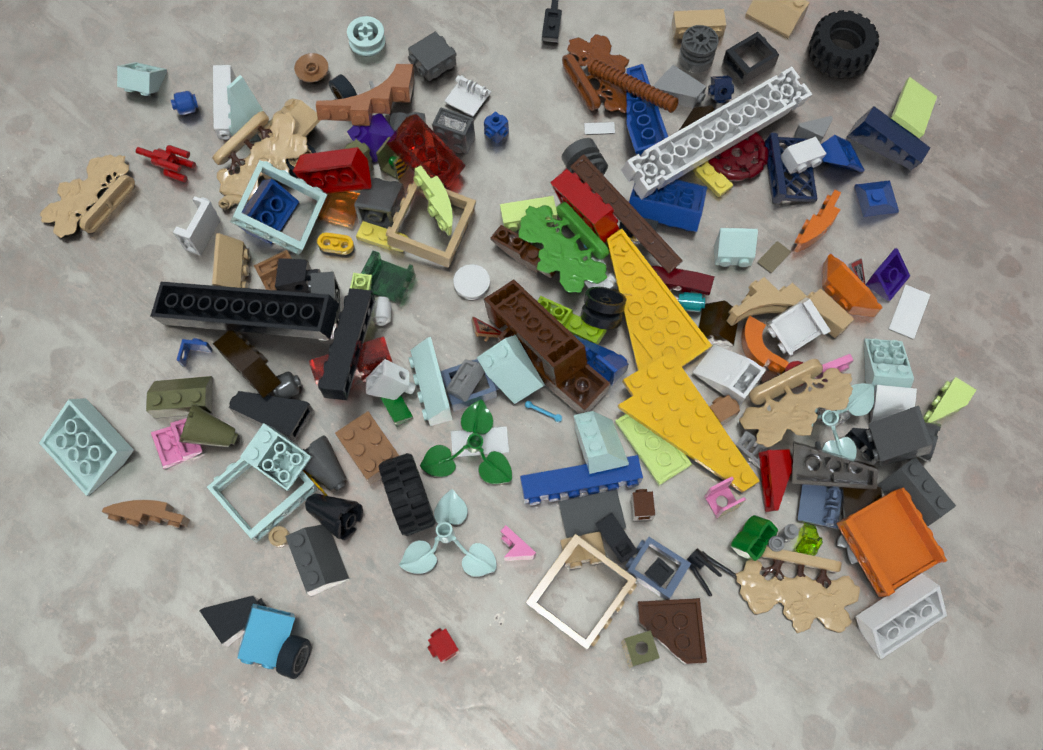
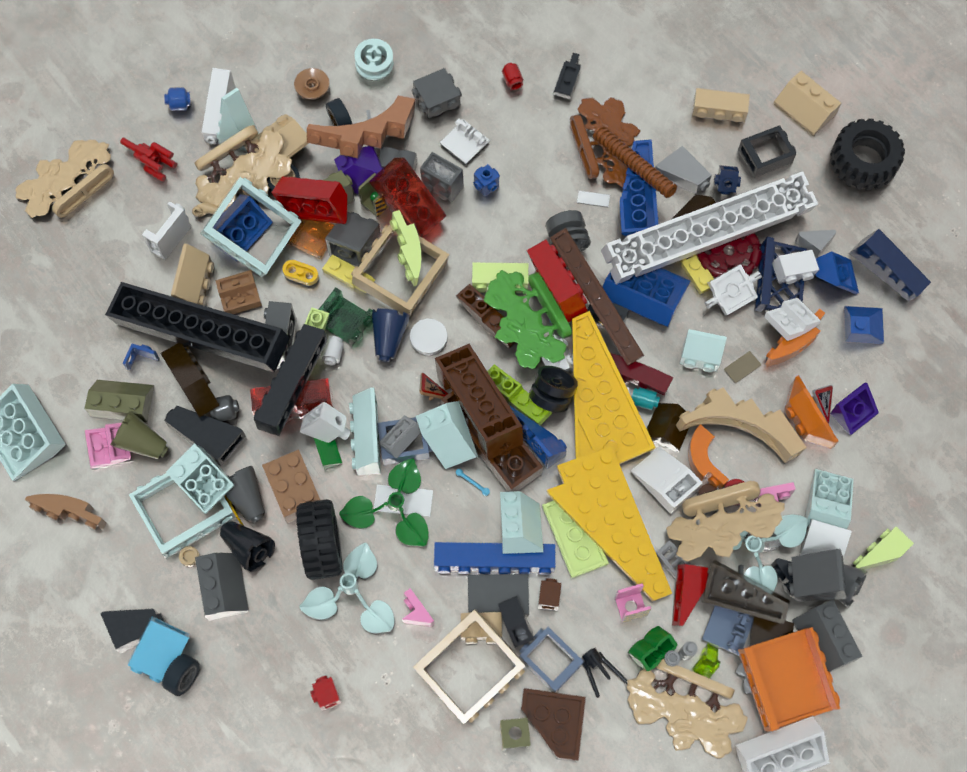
camera: 10 degrees right, 0 degrees up
light aqua slope [117,62,167,96] -> none
black torso [275,258,321,293] -> none
black tile [644,557,674,588] -> none
dark grey wheel [679,25,719,73] -> none
medium nougat brick [710,395,740,425] -> none
white panel [767,297,830,356] -> none
white sticker [889,285,930,339] -> none
yellowish green tile [891,77,937,138] -> none
none -> dark blue cone [372,308,410,362]
none -> red brick [501,63,524,90]
none -> white plate [704,264,762,315]
none -> white slope [764,298,821,341]

